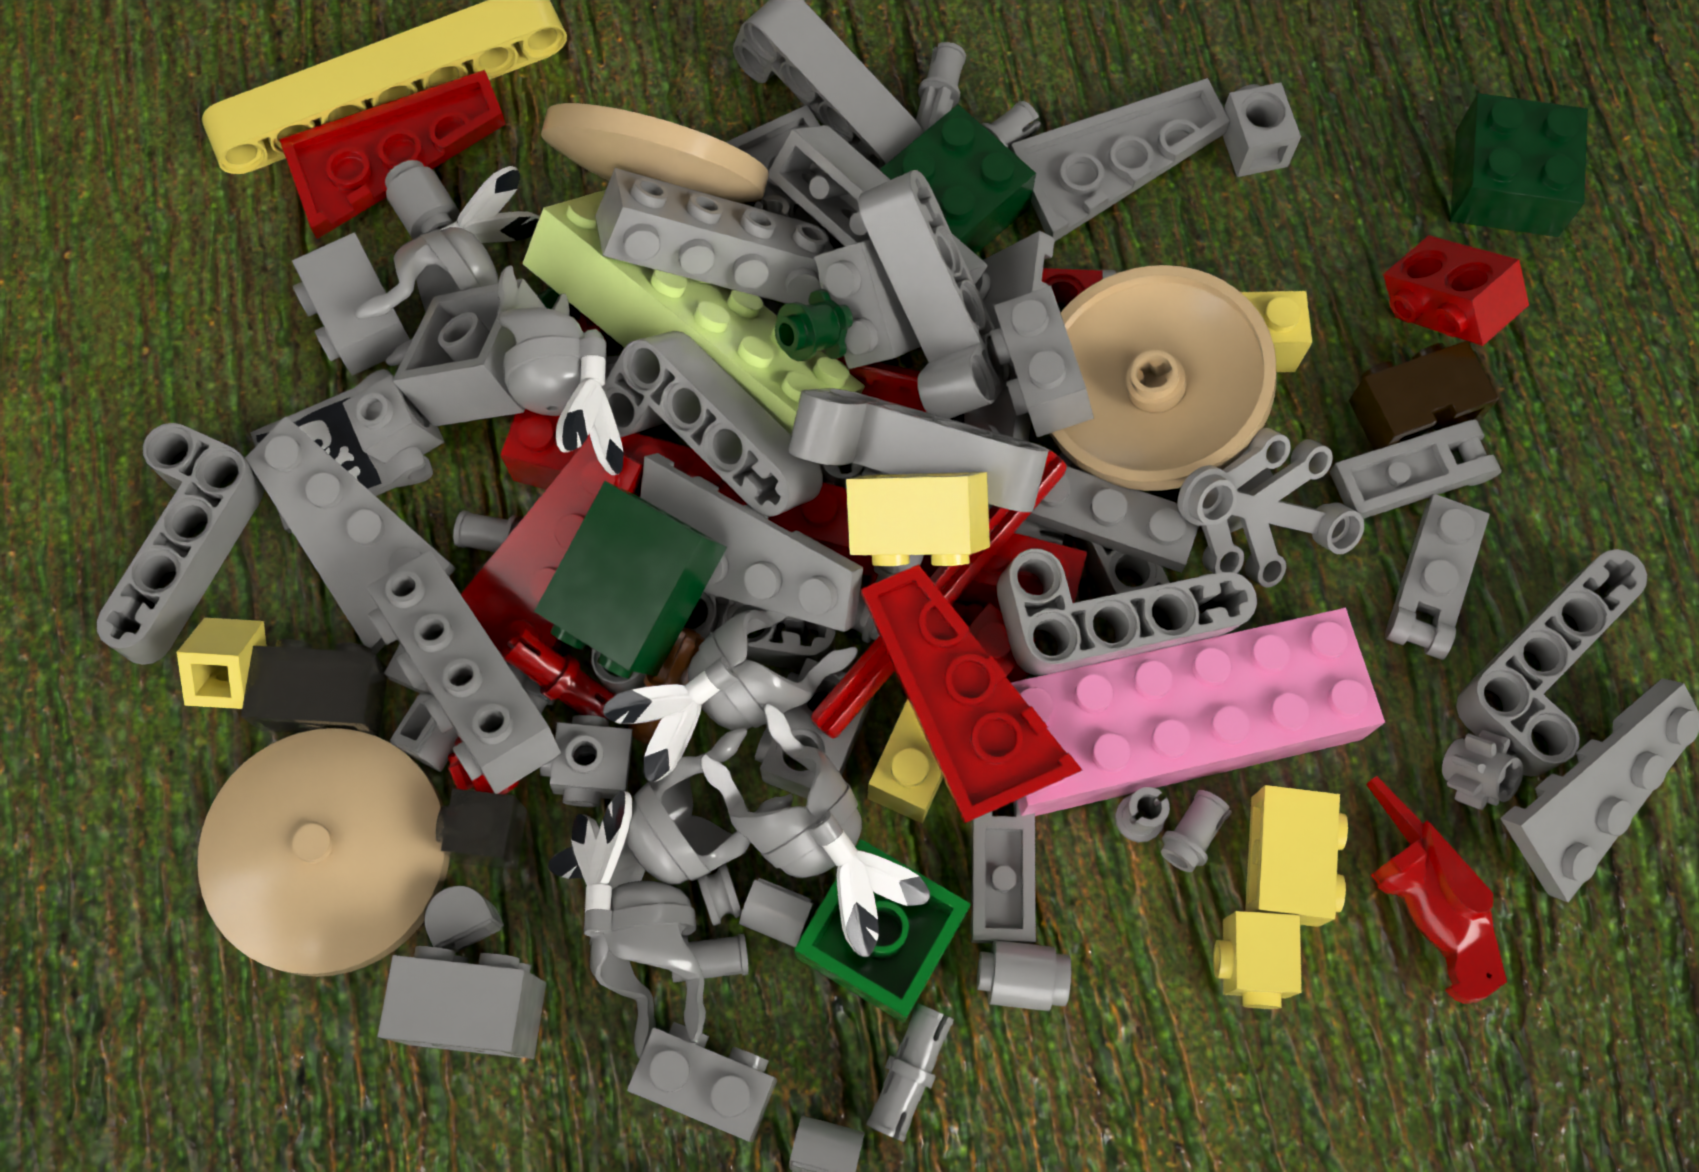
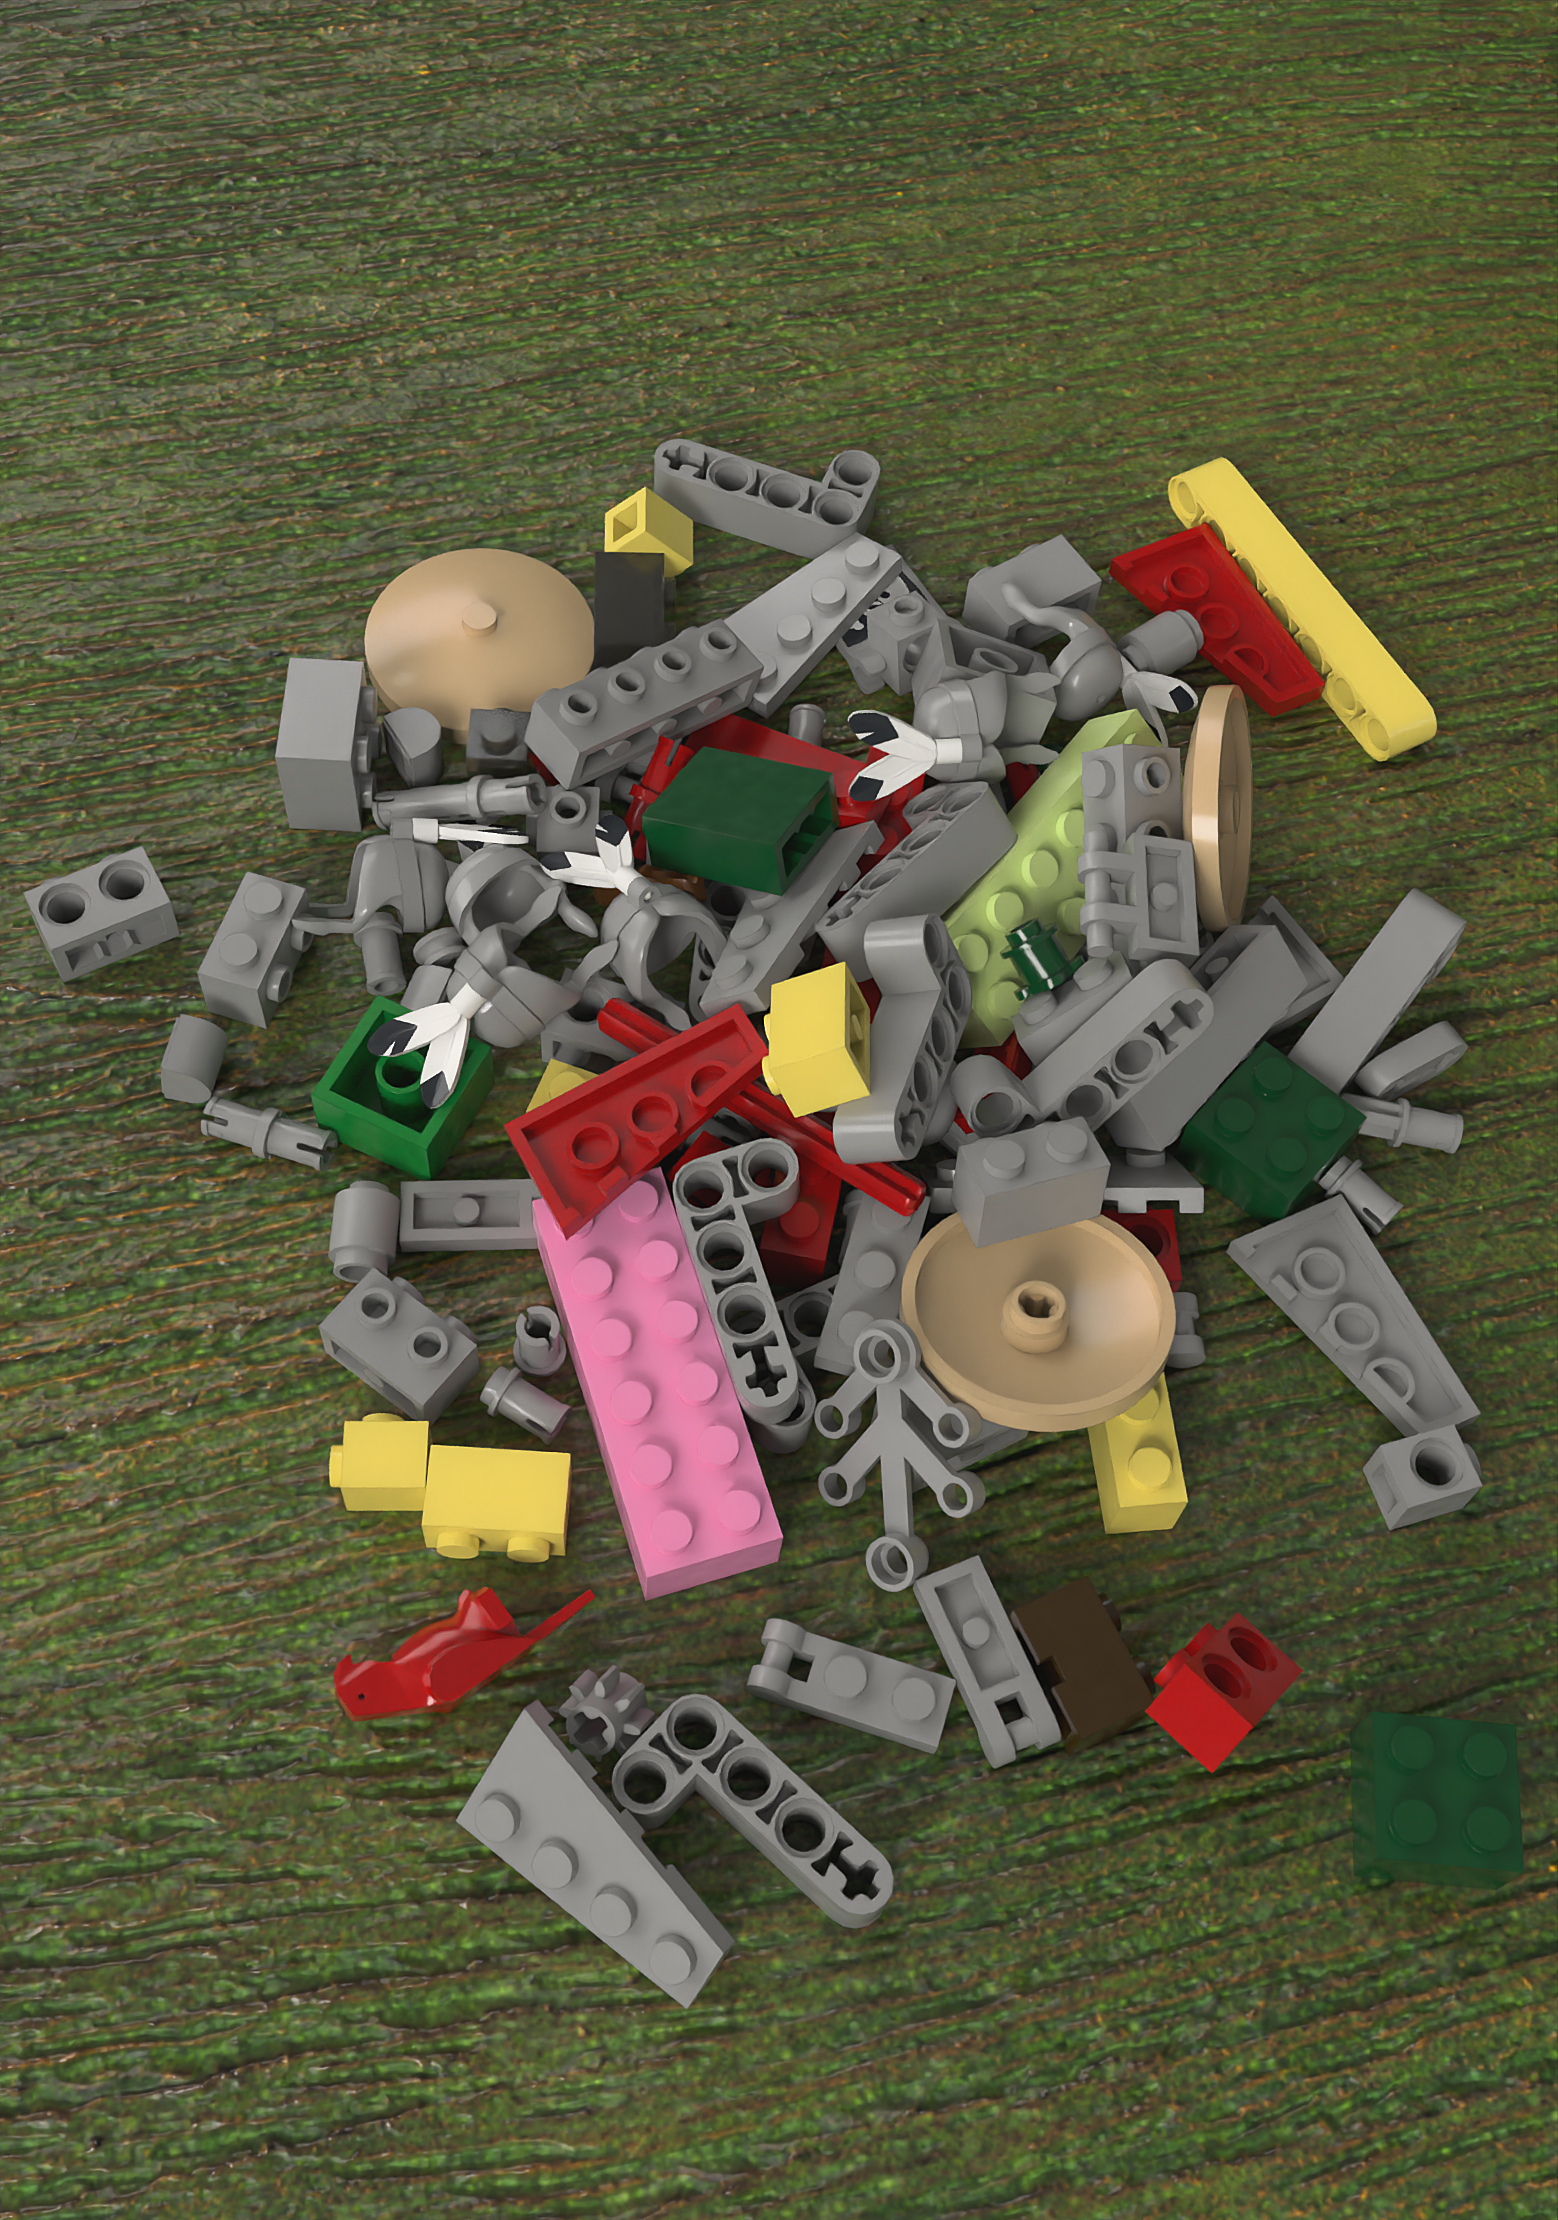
camera: 80 degrees right, 10 degrees down
none -> light grey brick [319,1268,480,1427]
none -> light grey pin [372,774,547,830]
none -> light grey plate [1077,831,1199,967]
none -> light grey beam [1354,1020,1468,1102]

